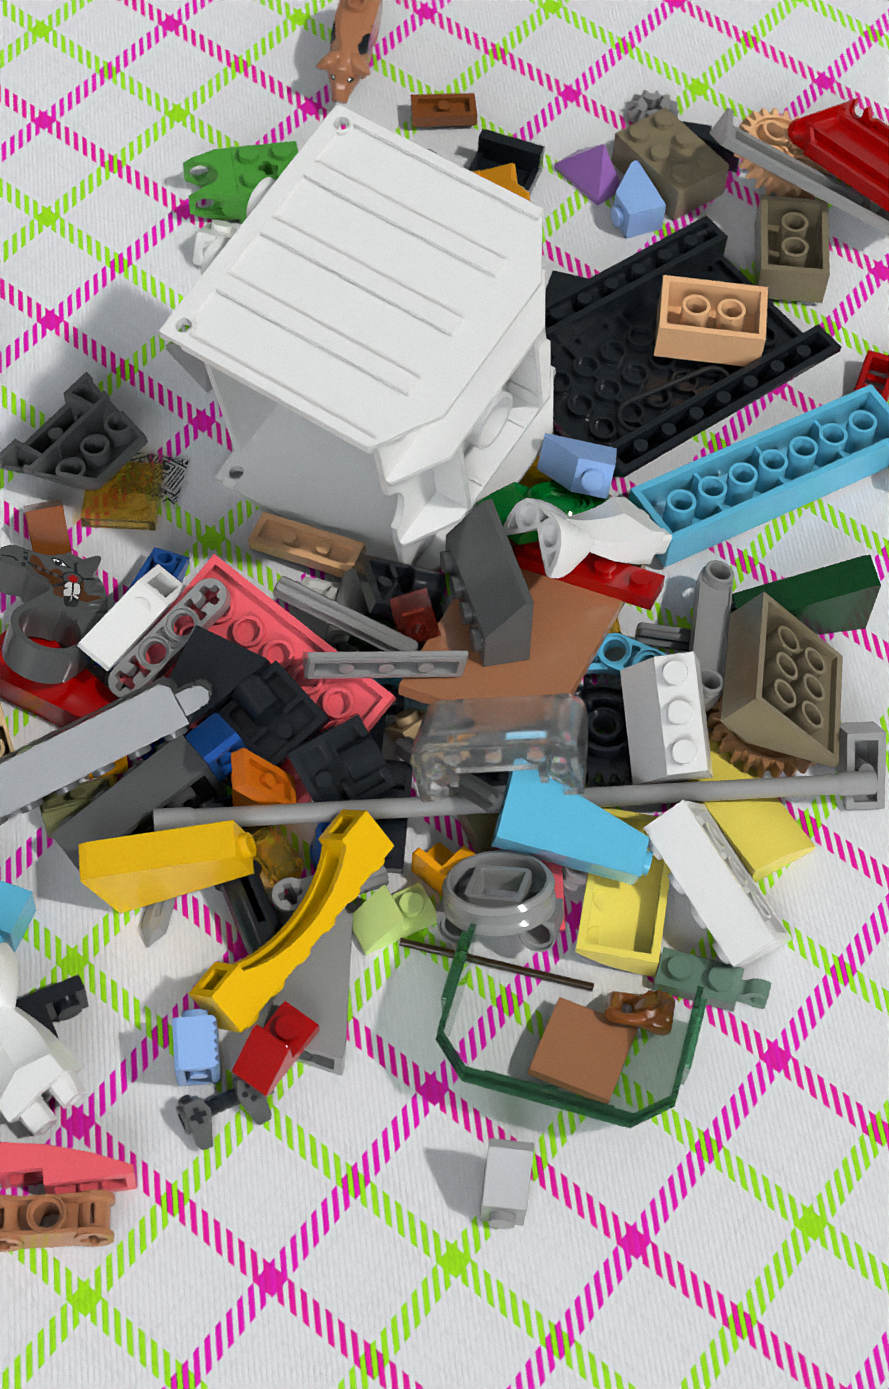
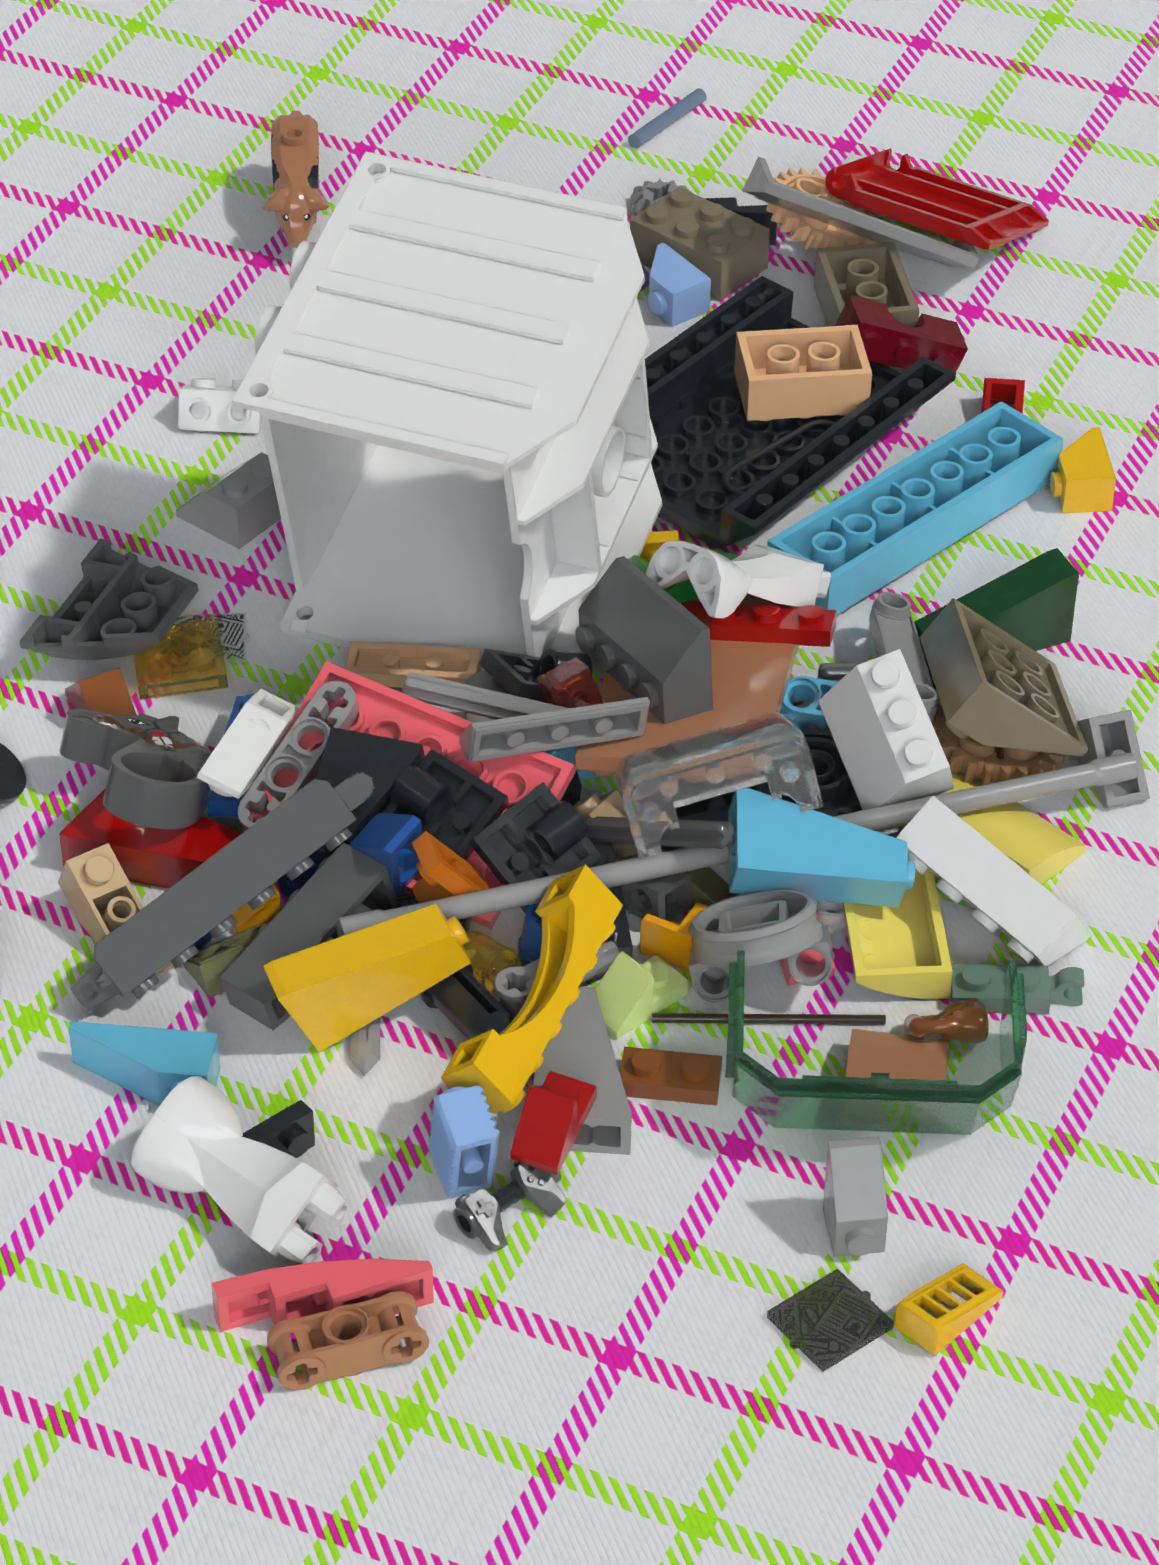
camera: 10 degrees left, 15 degrees down
bright green brick [183,141,298,224] -> none
light blue slope [537,433,617,499] -> none
none -> dark orange plate [620,1047,723,1105]
none -> dark grey leg [621,857,692,921]
none -> sand blue bar [628,88,707,148]
none -> clear smoke piece [767,1268,894,1372]
none -> dark red arch [835,295,968,373]
none -> yellow slope [895,1263,1003,1356]

